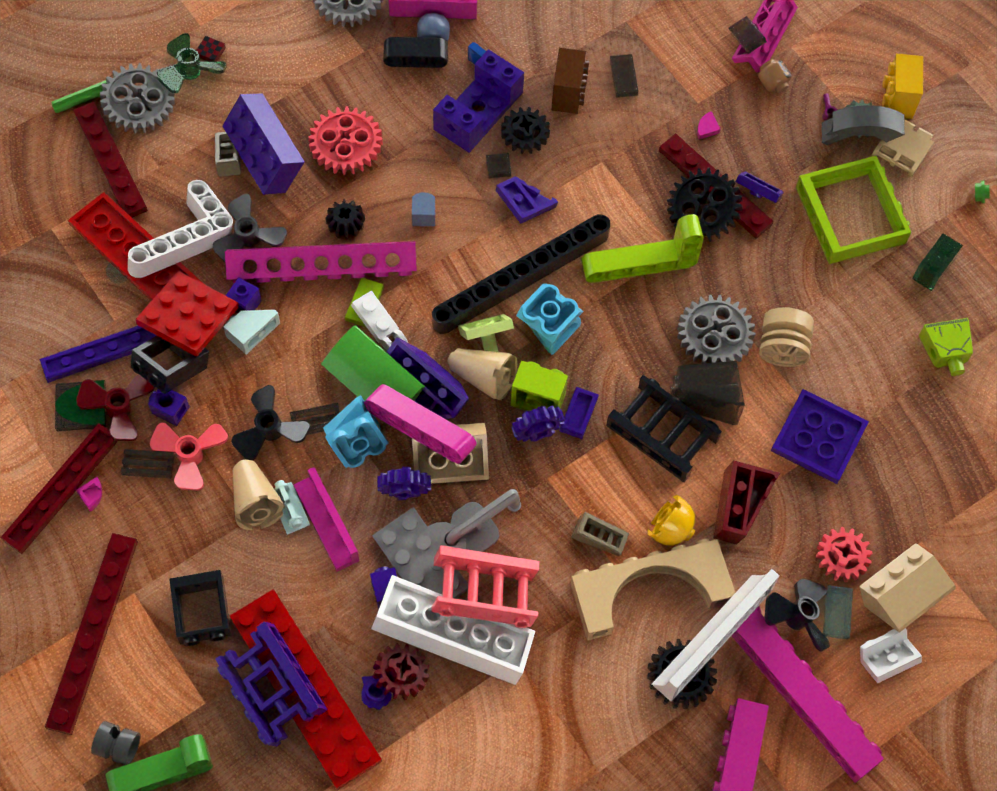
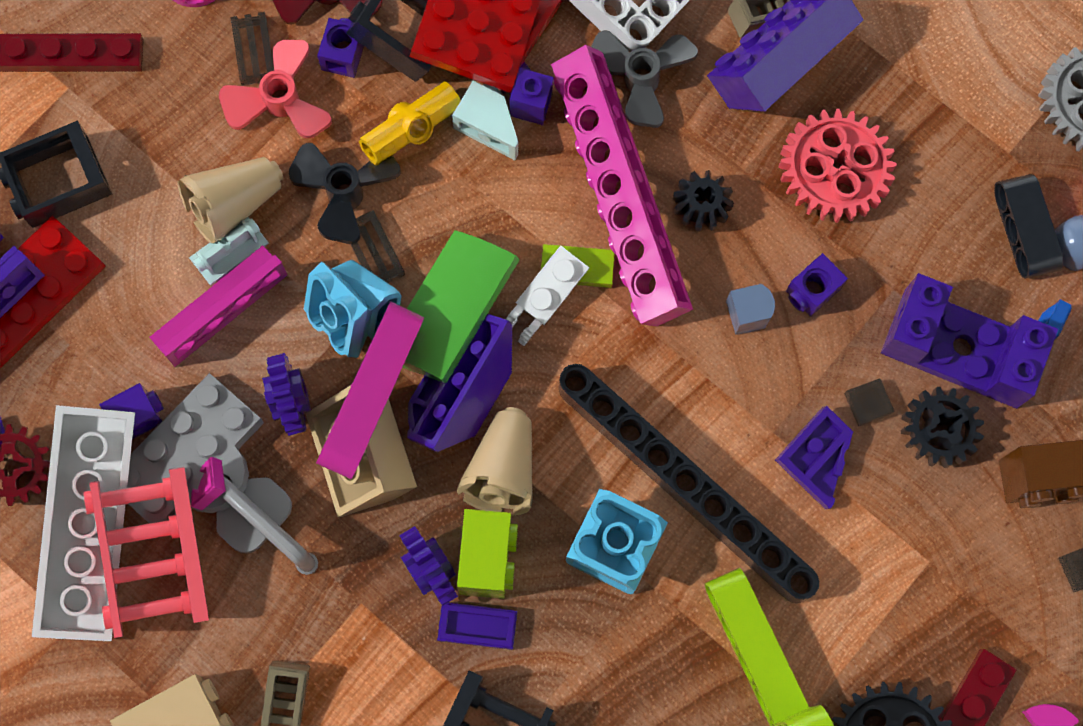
camera: 75 degrees right, 10 degrees up
yellowish green tile [458,314,514,352] -> none
none -> dark pink tile [191,457,226,510]
none -> yellow piece [358,81,461,166]
none -> dark purple brick [786,253,848,317]

